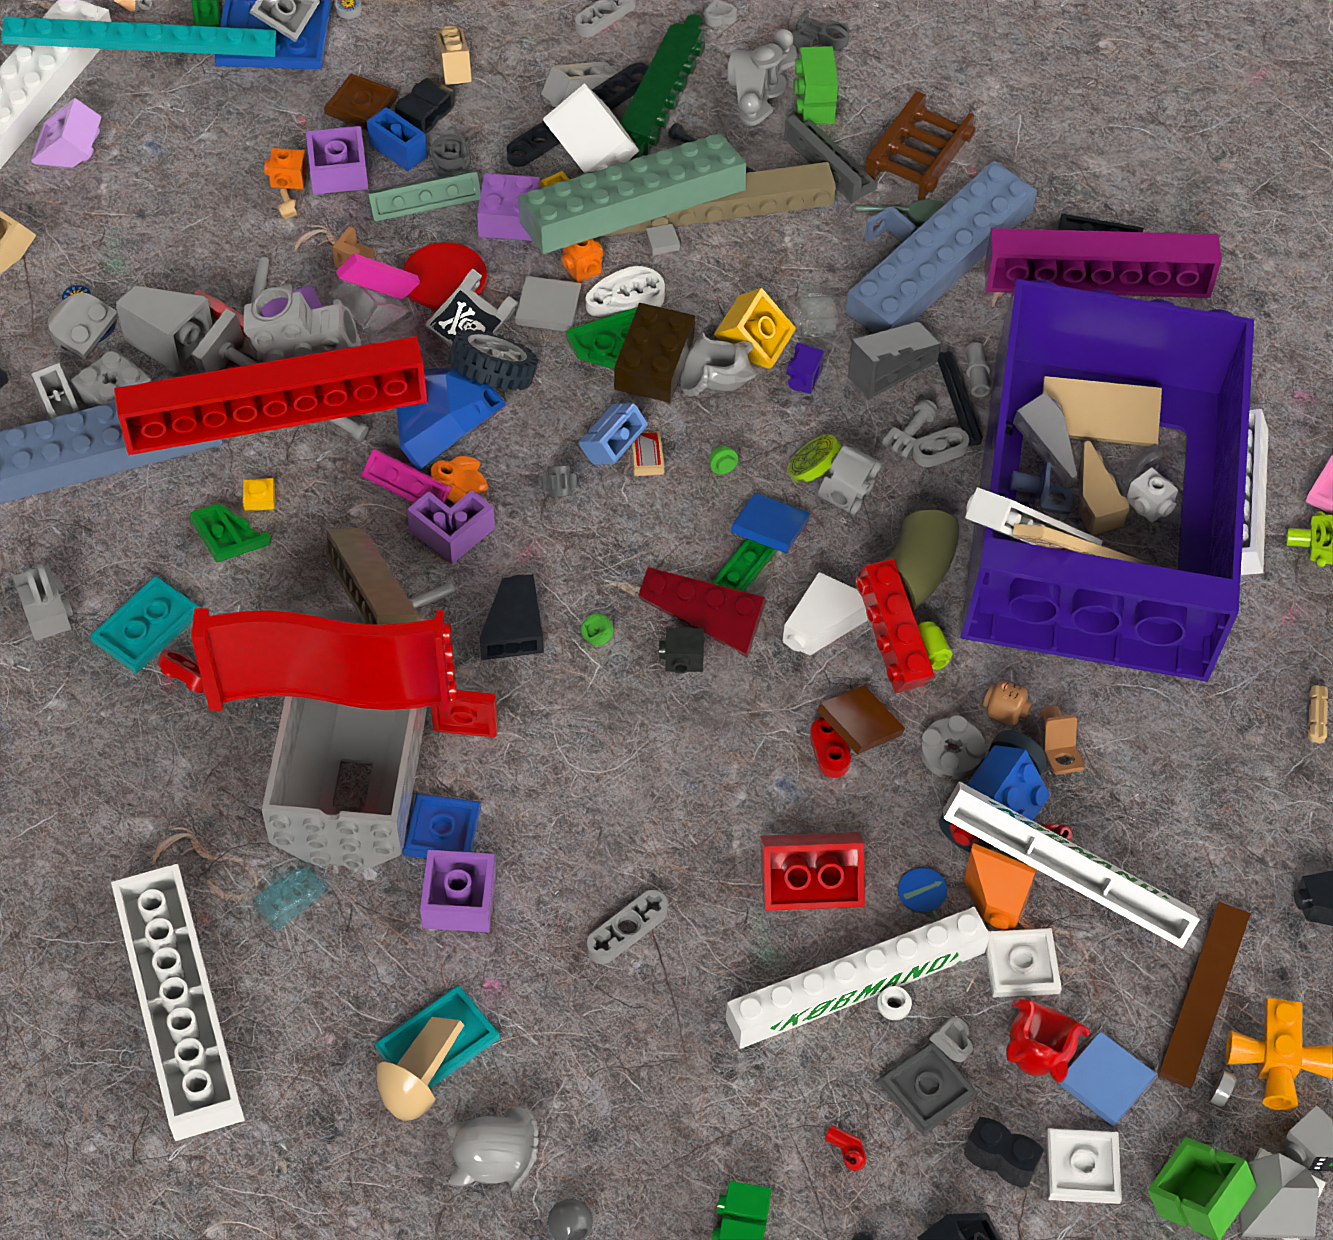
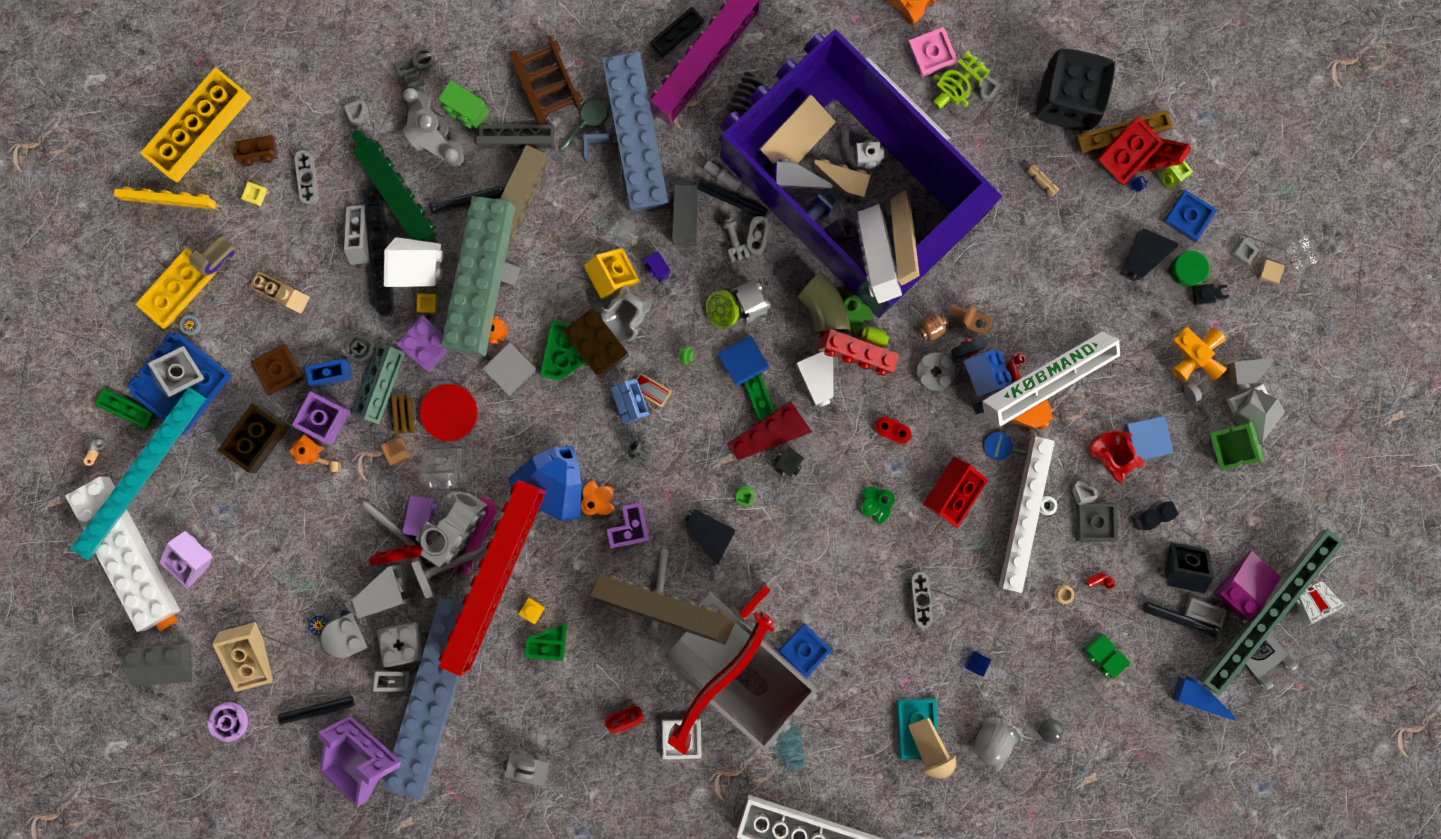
camera: 50 degrees left, 30 degrees up
teal tile [90,575,201,674] -> none
dark pink tile [336,253,420,300] -> none
dark pink tile [361,449,452,504] -> none
black brick [395,78,455,134] -> none
medium lavender brick [420,850,496,932] -> none
flag [424,269,518,347] -> none
black wheel [448,329,538,391] -> none
white piece [585,266,665,318] -> none
reddish brown tile [817,685,905,754] -> none
white tile [986,928,1062,998] -> none
white tile [1046,1128,1122,1204] -> none
reddish brown tile [1158,902,1251,1089] -> none
none -> dark brown brick [217,403,290,473]
none -> pearl gold tile [391,394,415,434]
none -> white tile [662,718,702,759]
none -> bright green plate [844,295,873,333]
none -> green plate [859,486,895,524]
none -> clear blue plate [965,651,991,677]
none -> tan plate [1054,585,1074,604]

